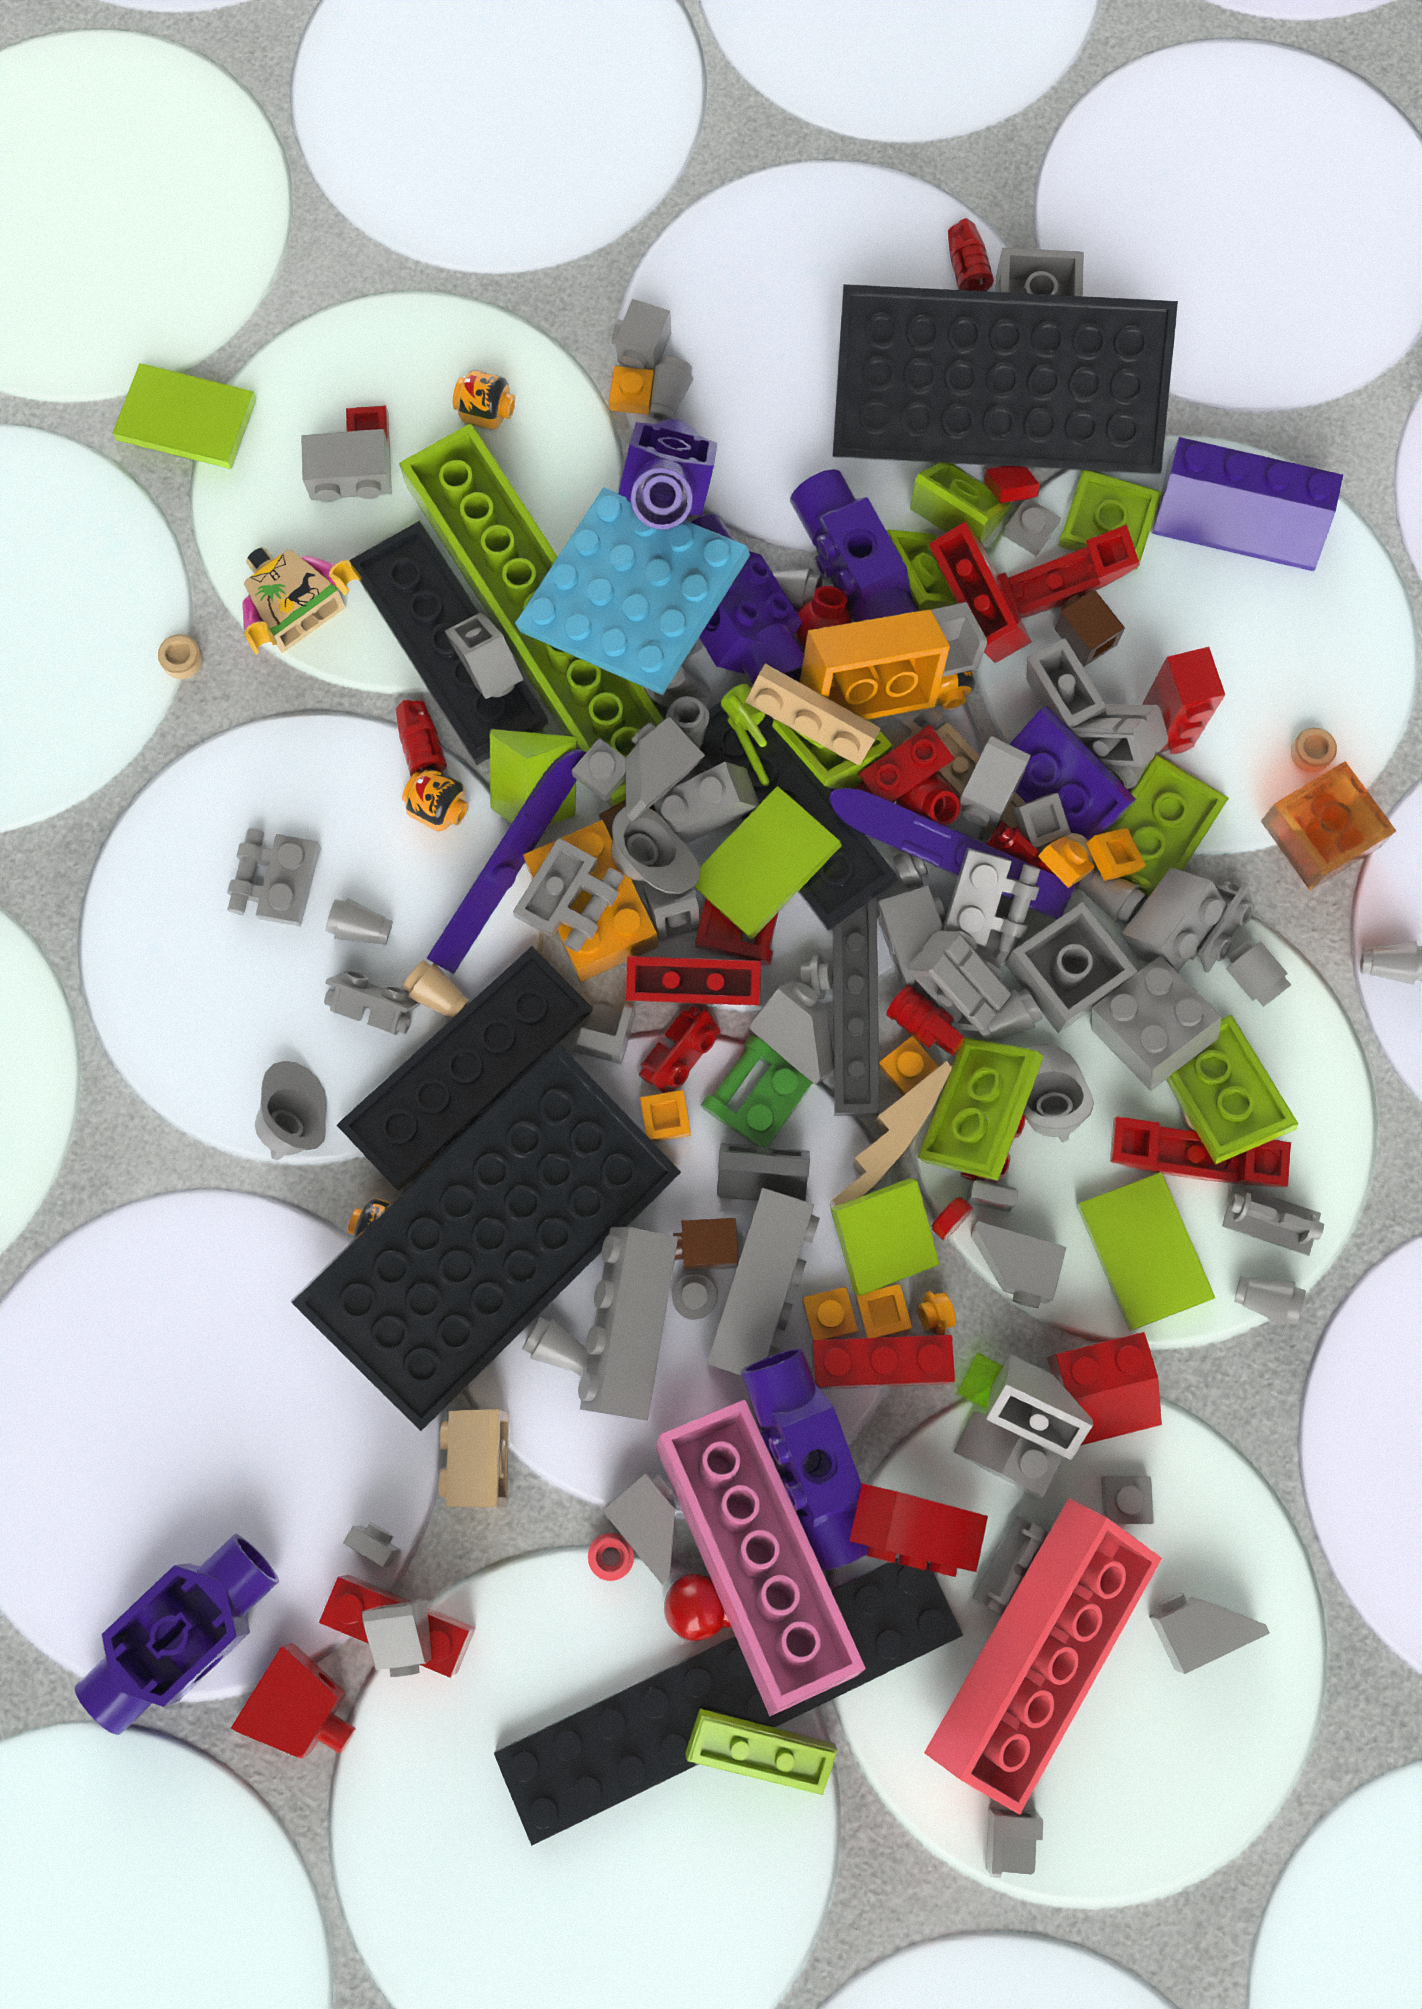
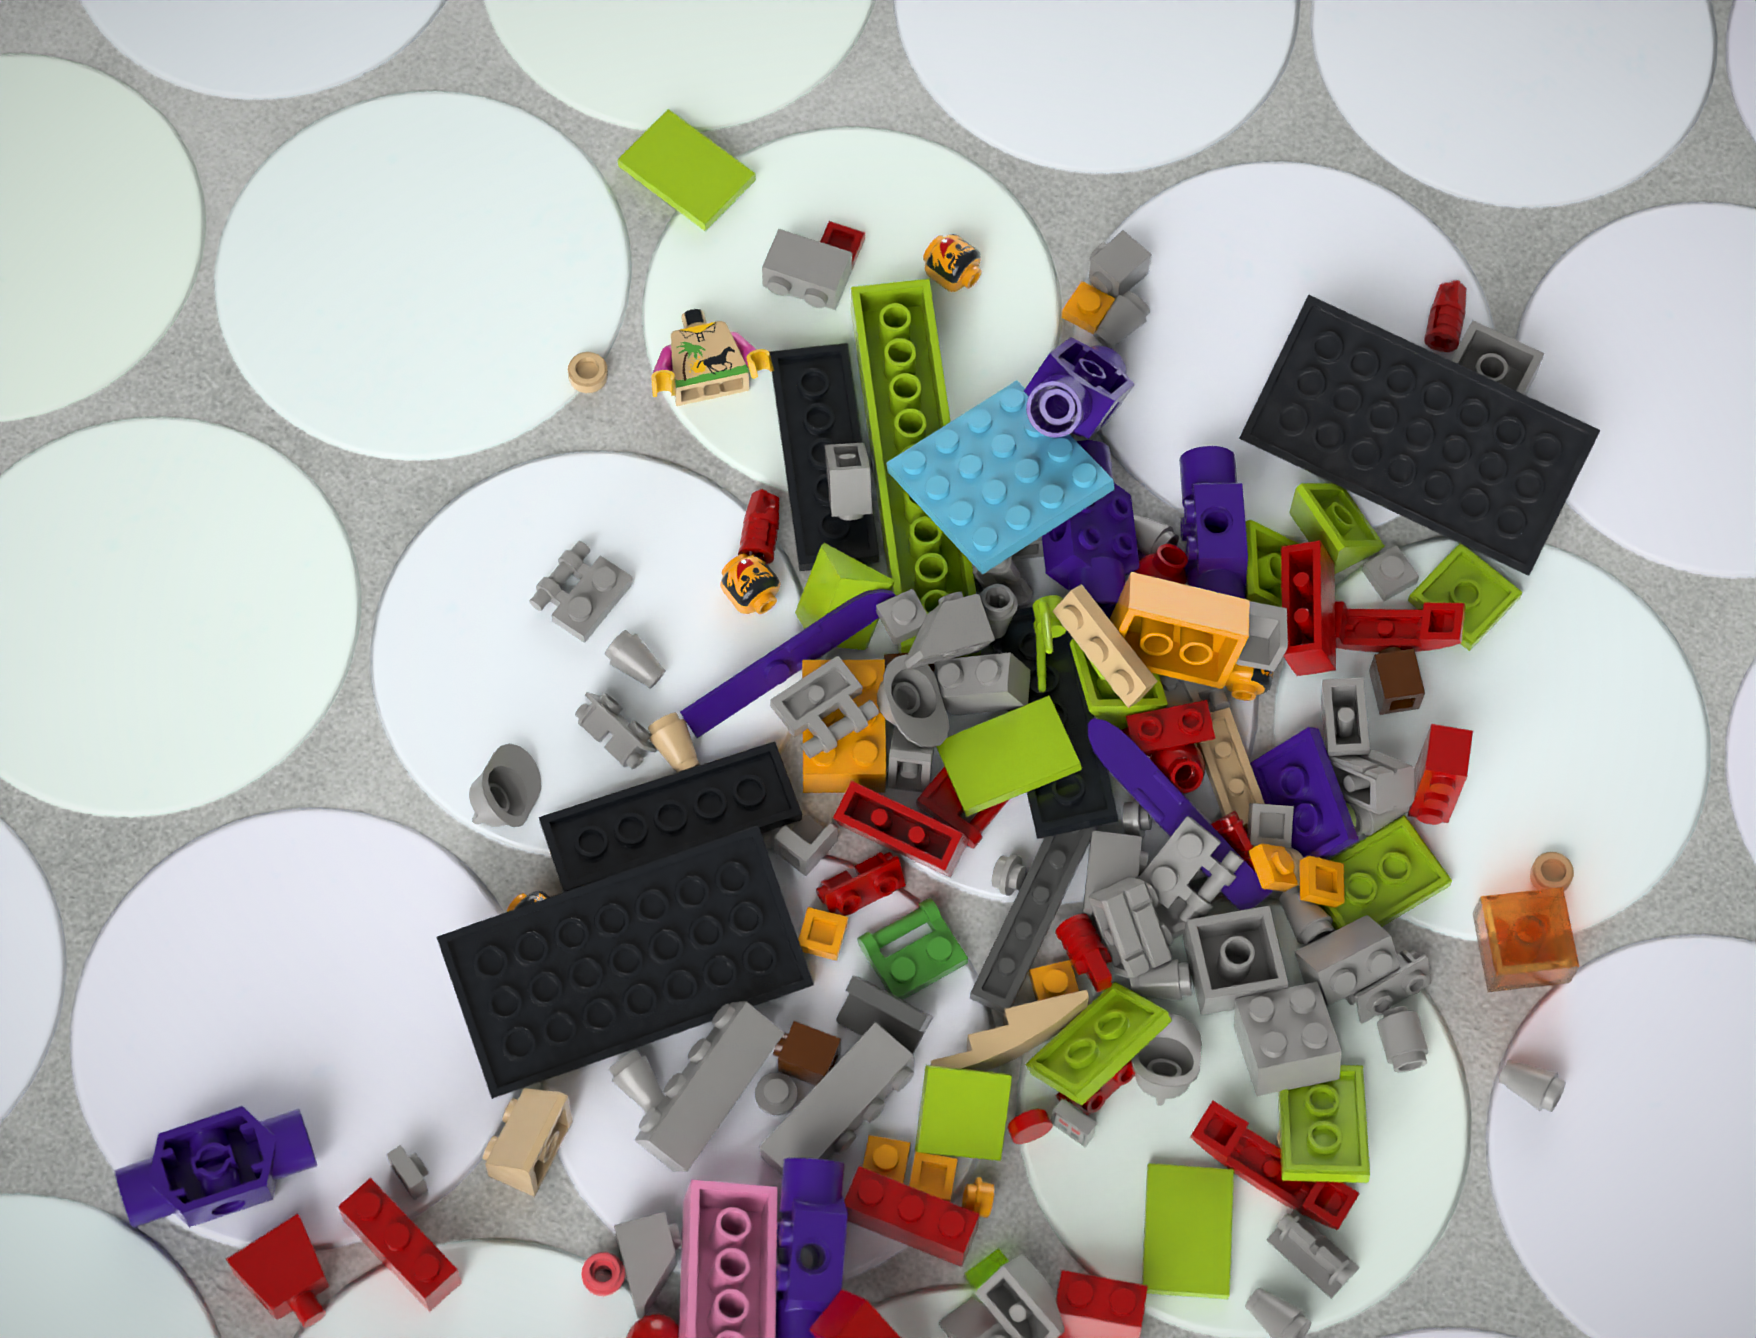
camera: 20 degrees right, 10 degrees down
slope [362,1600,432,1677] -> none
light grey slope [748,980,834,1085] -> none
light grey slope [960,736,1031,828] -> none
light grey slope [971,1221,1067,1308] -> none
red tile [984,466,1039,503] -> none
slope [1152,437,1343,572] -> none

